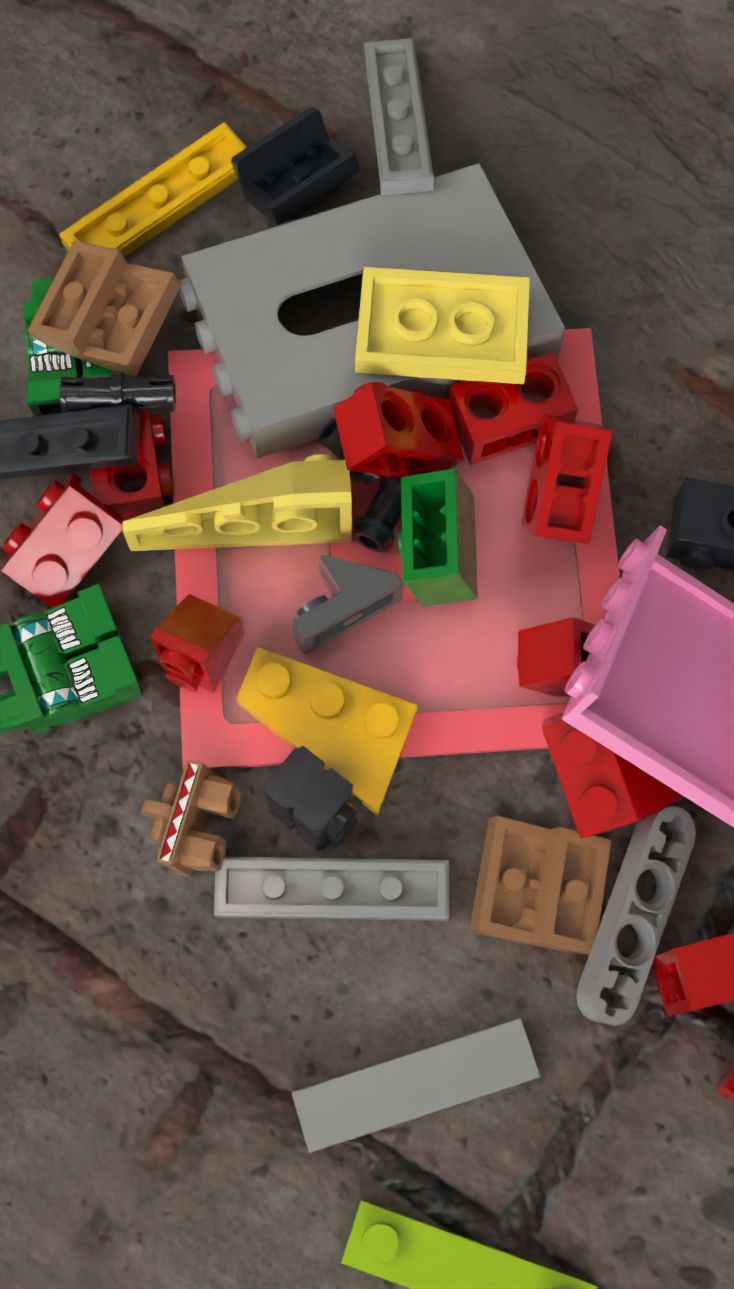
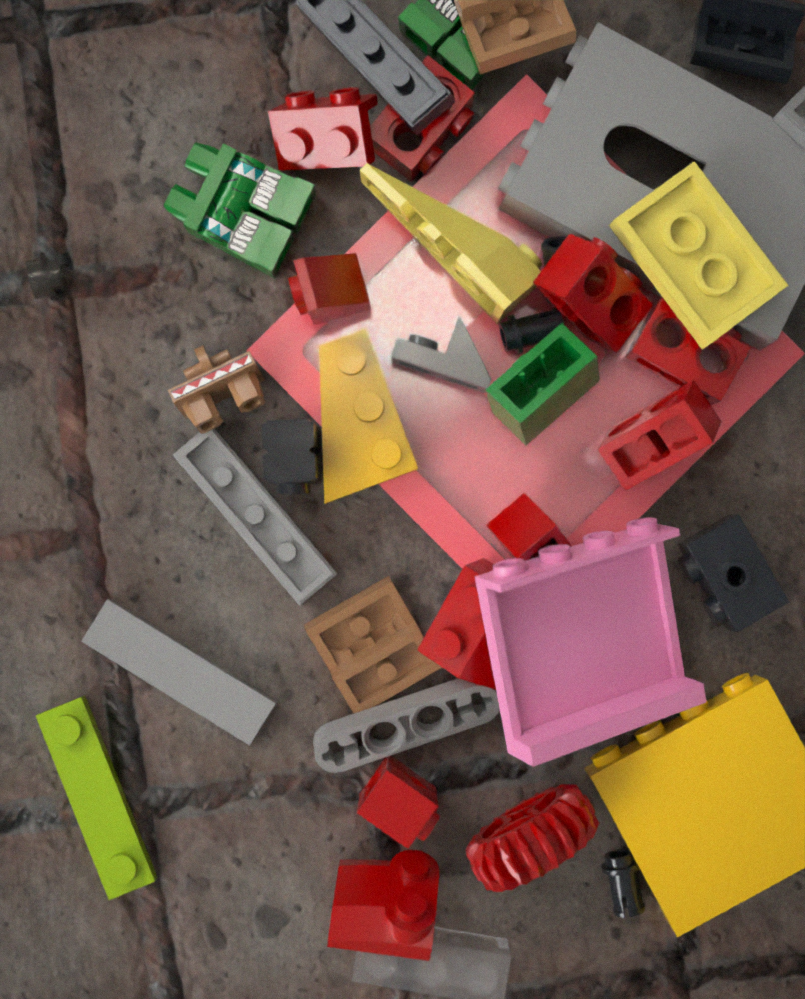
camera: 55 degrees right, 15 degrees up
black pin [60,372,176,413] -> none

